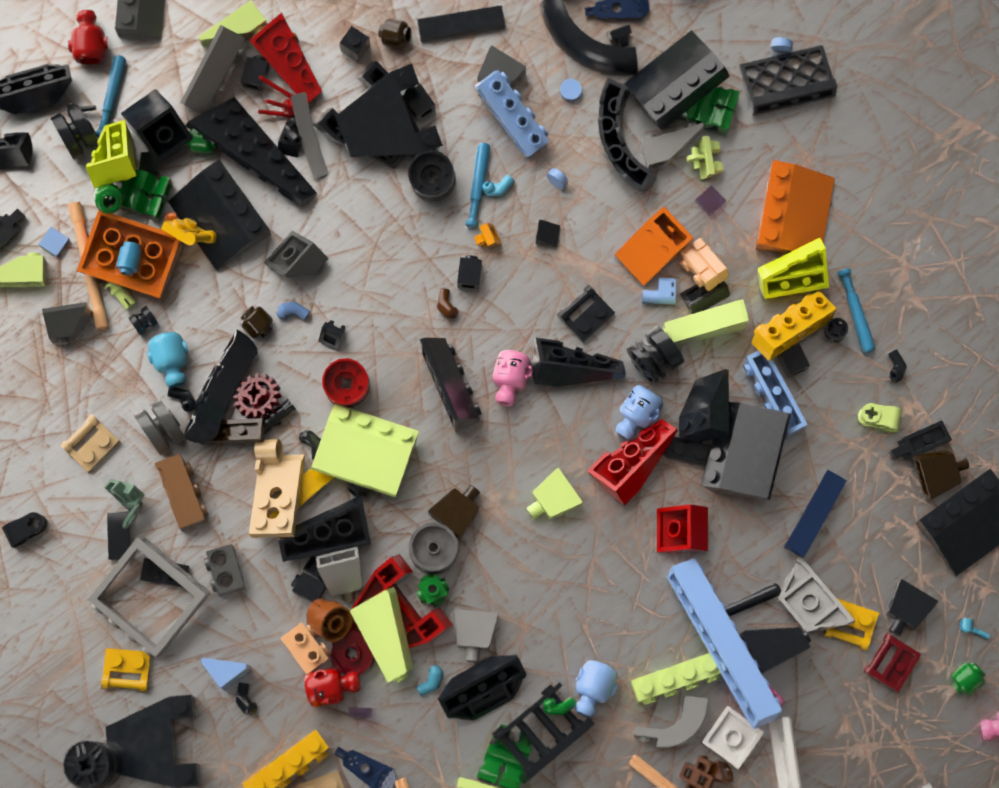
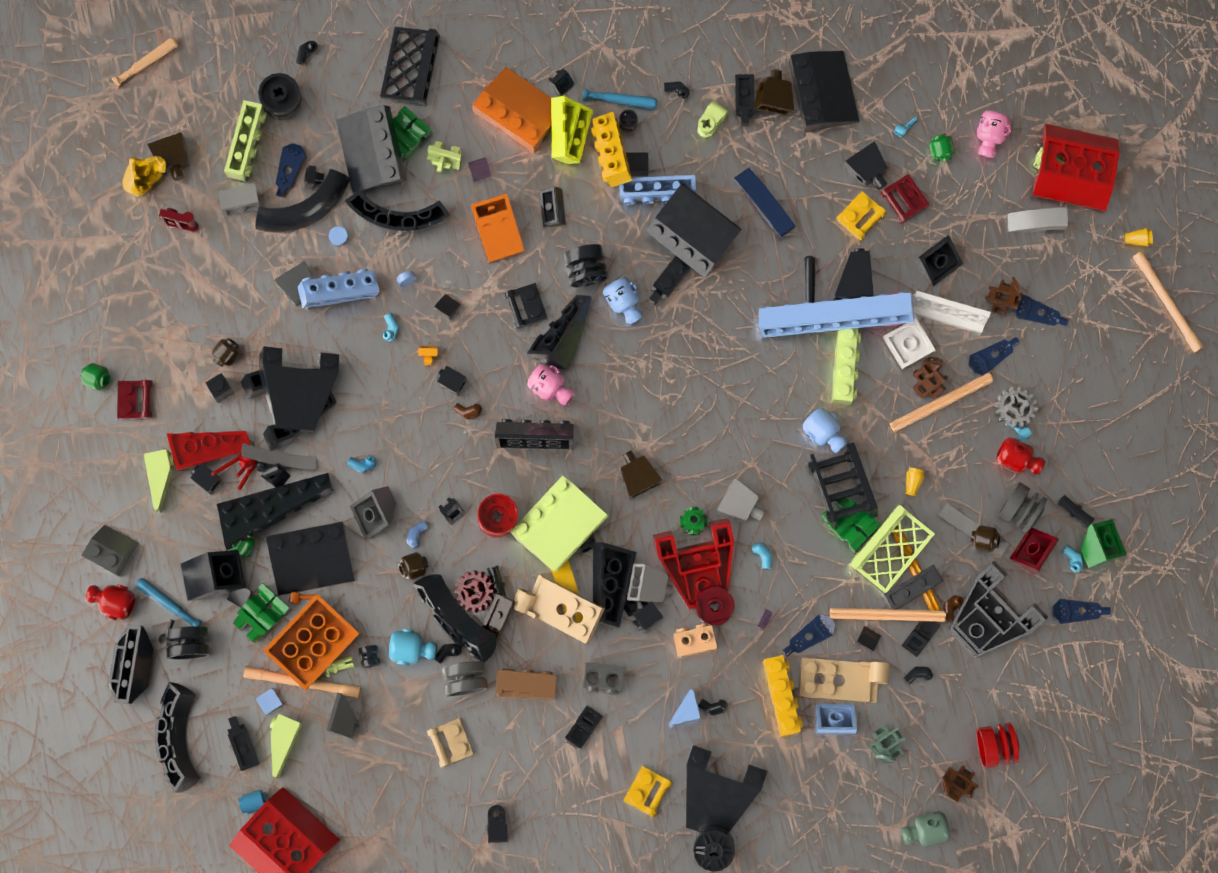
camera: 65 degrees left, 0 degrees up
neon yellow wedge [85,120,136,188] -> none
light grey window [88,536,211,657] -> none
green head [93,183,123,214] -> none
sand green piece [104,479,145,529] -> none
black slope [107,511,132,560] -> none
dark azure brick [116,242,142,276] -> none
yellow plate [161,218,217,245] -> none
light grey slope [180,25,247,114] -> none
black arm [299,430,321,460] -> none
red piece [304,668,361,708] -> none
dark orange piece [306,599,353,642] -> none
yellowish green slope [350,587,413,683] -> none
black brick [403,84,436,122] -> none
black wheel [408,150,456,202] -> none
flat silver wheel [409,522,458,575] -> none
black tile [417,5,505,42] -> none
black wedge [437,655,527,721] -> none
dark azure piece [465,143,490,228] -> none
yellowish green torso [526,467,583,520] -> none
green arm [543,697,577,715] -> none
red wedge [587,419,678,506] -> none
light grey arch [634,696,708,748] -> none
light grey slope [640,122,704,170] -> none
light blue piece [642,277,676,305] -> none
red slope [657,504,708,553] -> none
yellowish green slope [663,299,749,346] -> none
black slope [679,369,729,443] -> none
light nougat brick [680,238,729,291] -> none
light blue tile [771,38,793,53] -> none
light grey wing [778,556,855,634] -> none
none -> dark azure arm [347,455,376,472]
none -> black tile [548,69,574,96]
none -> black slope [915,235,963,286]

